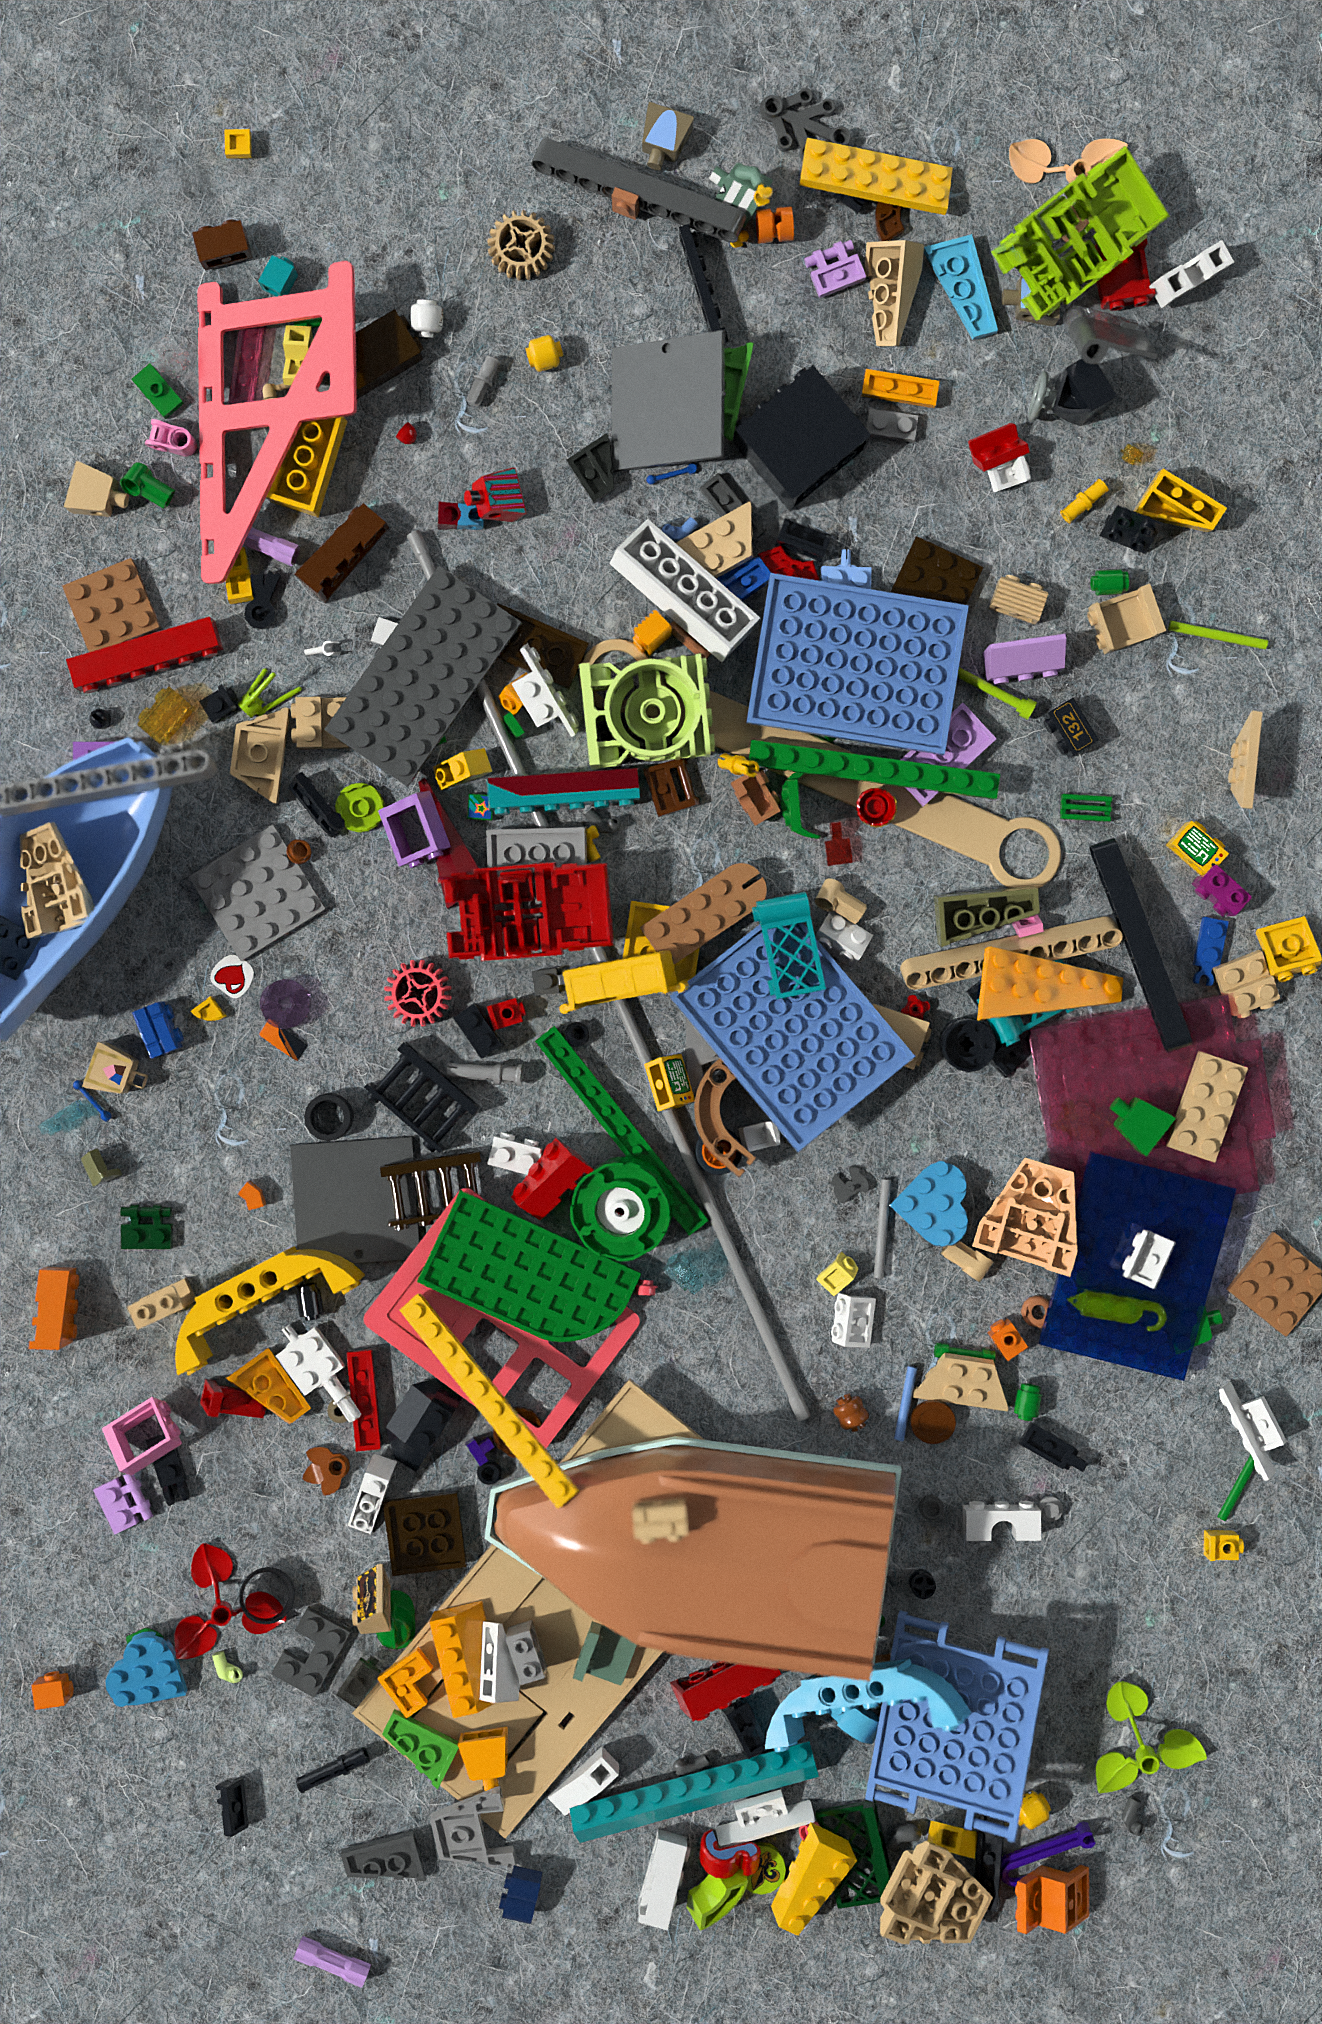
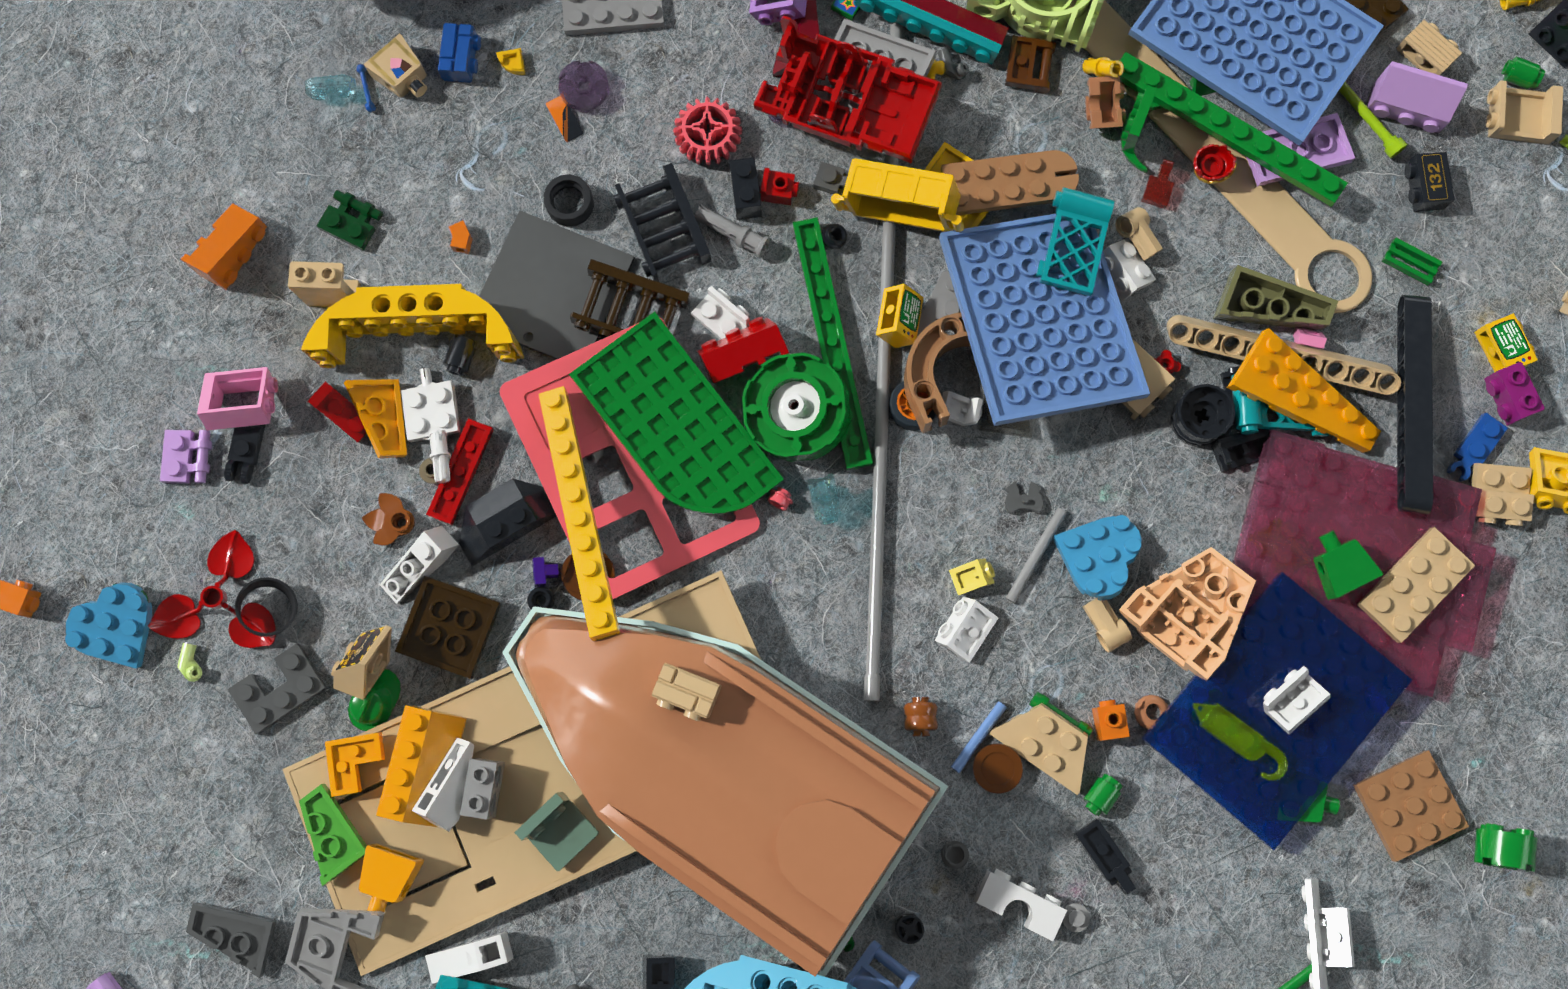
camera: 30 degrees right, 10 degrees down
olive tile [81,1148,122,1186] -> none
sticker [210,955,254,998] -> none
black plate [215,1778,249,1837] -> none
black pin [296,1747,370,1793] -> none
clear smoke plate [336,1655,381,1709] -> none
red wedge [669,1661,782,1721] -> none

